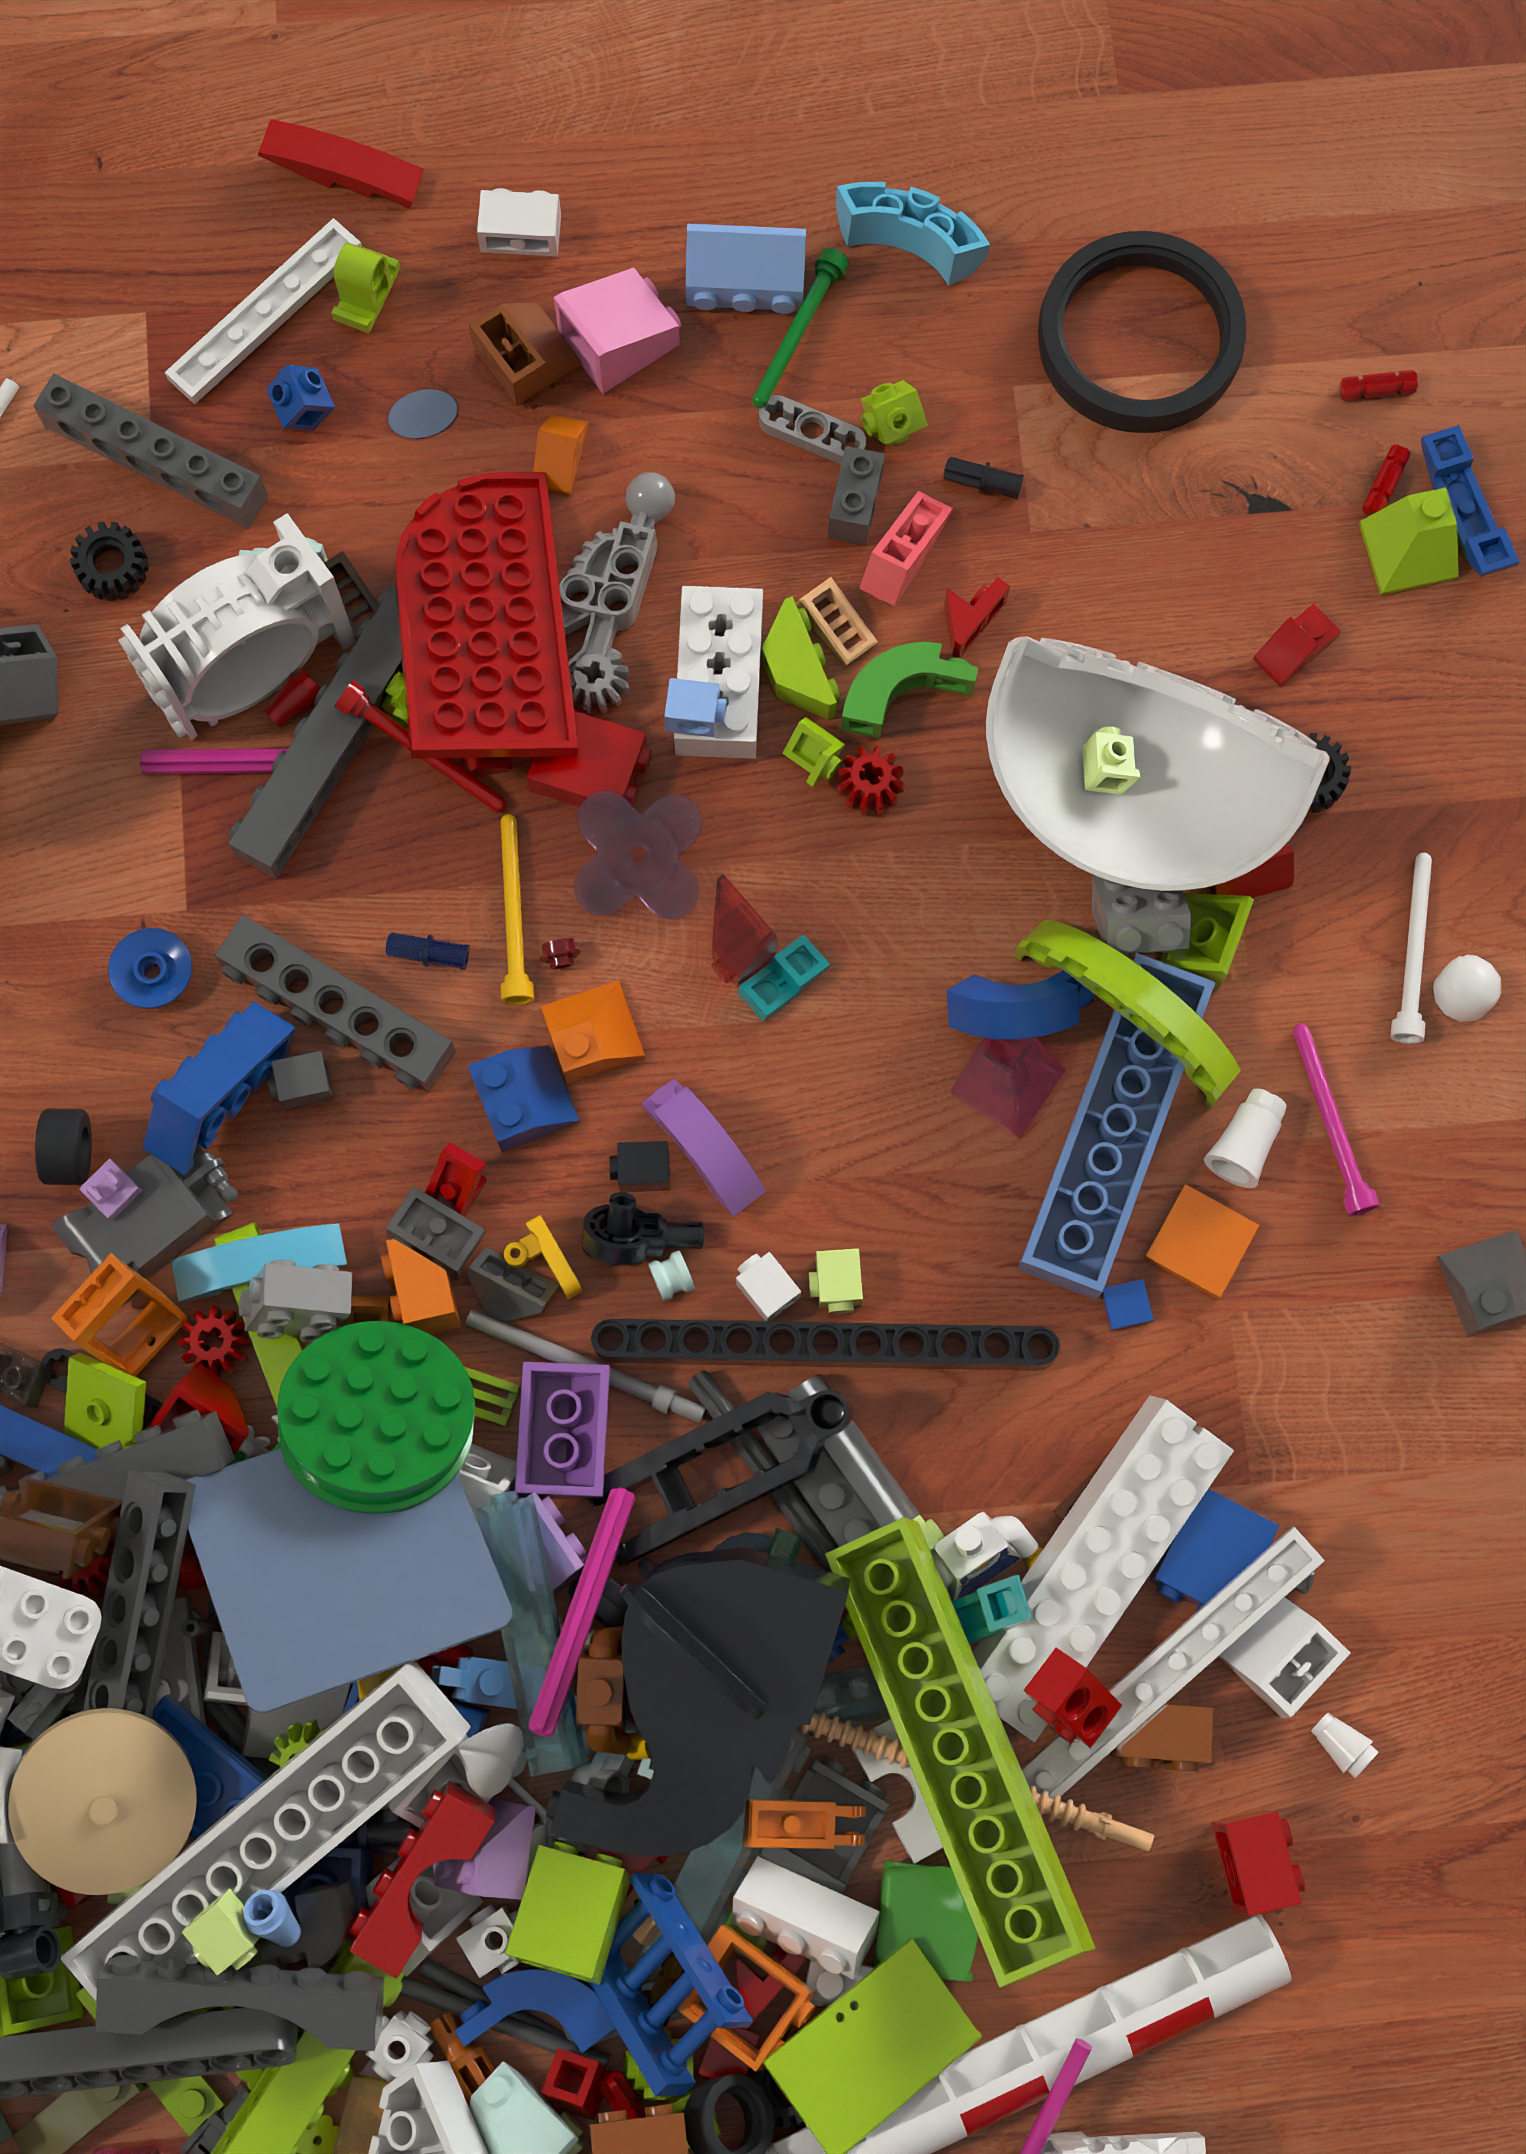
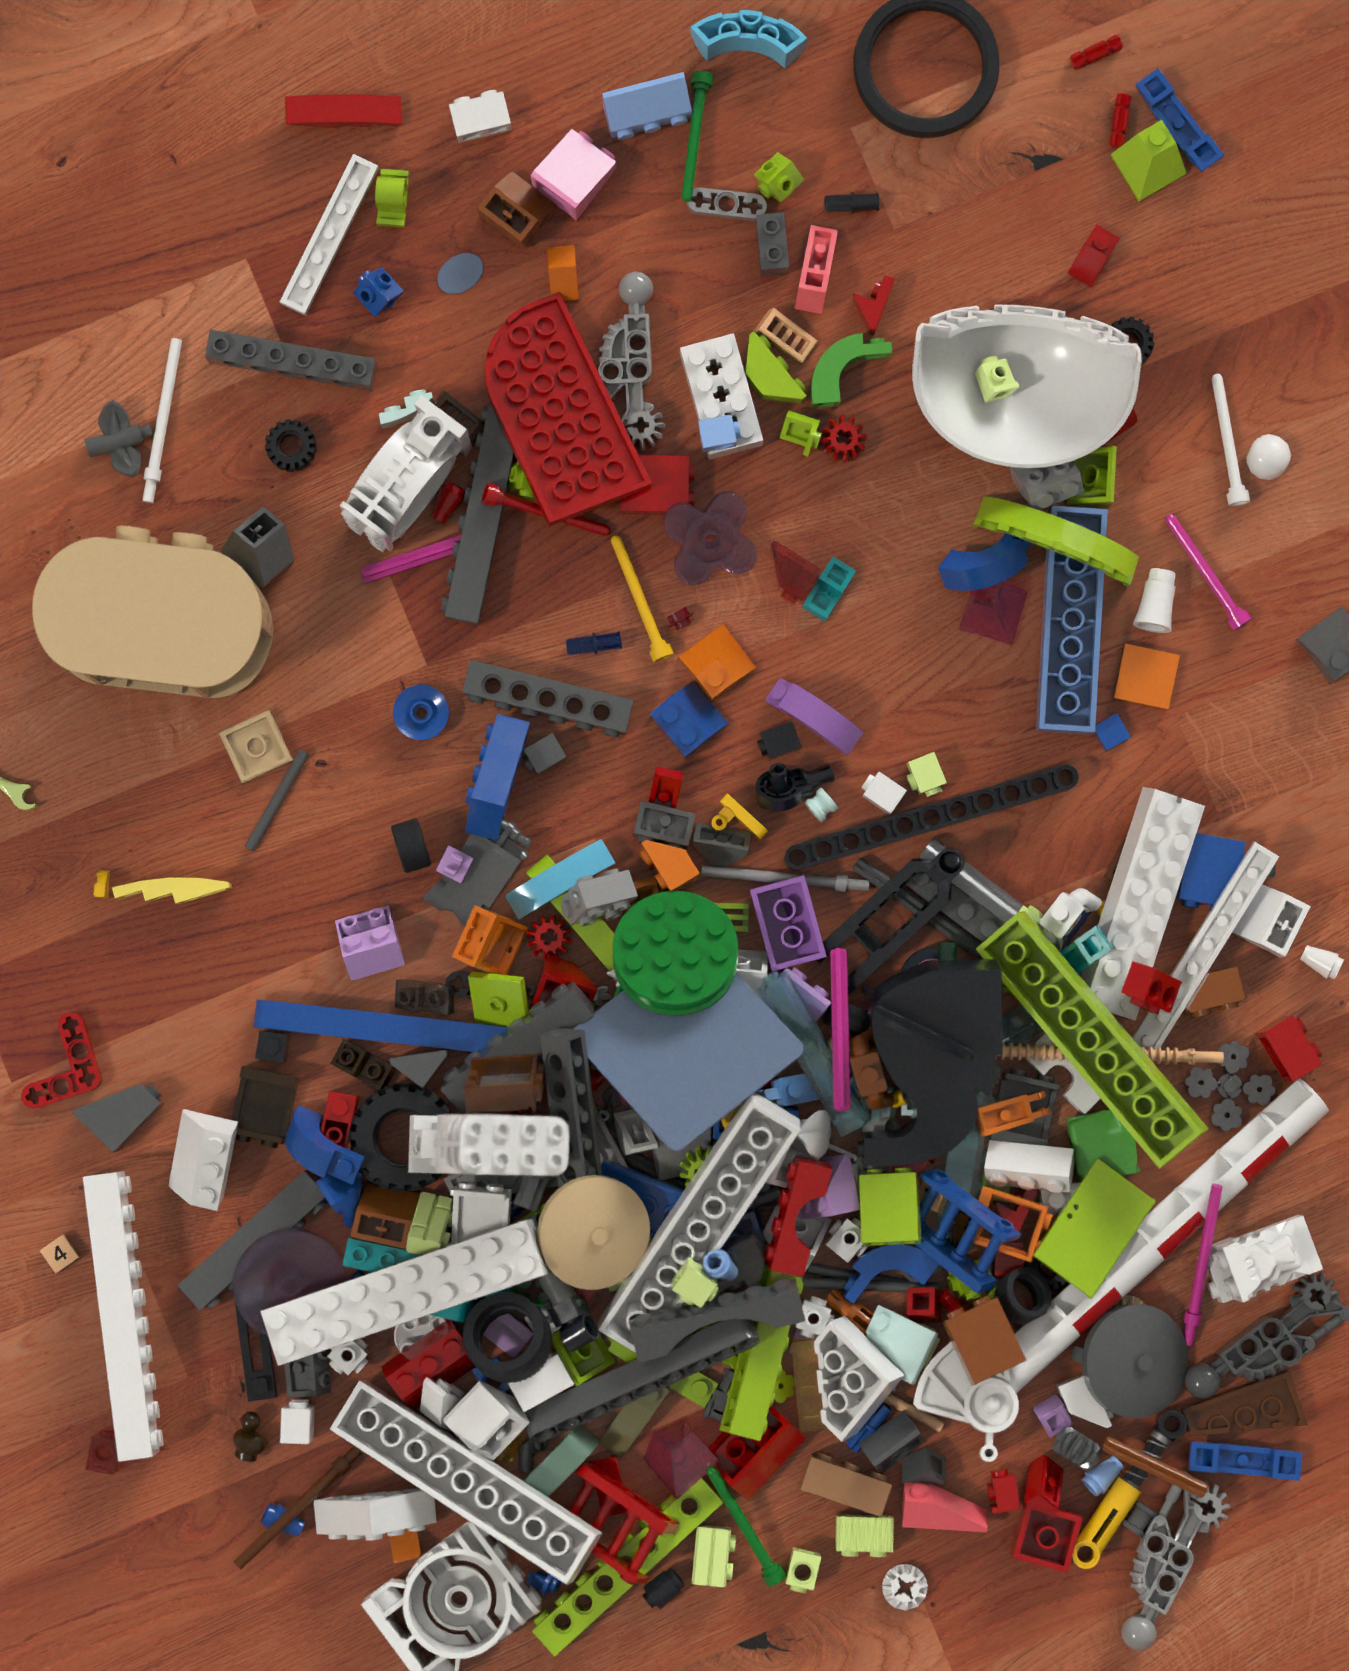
camera: 20 degrees left, 10 degrees up
none -> flat silver plant [1185,1041,1275,1131]

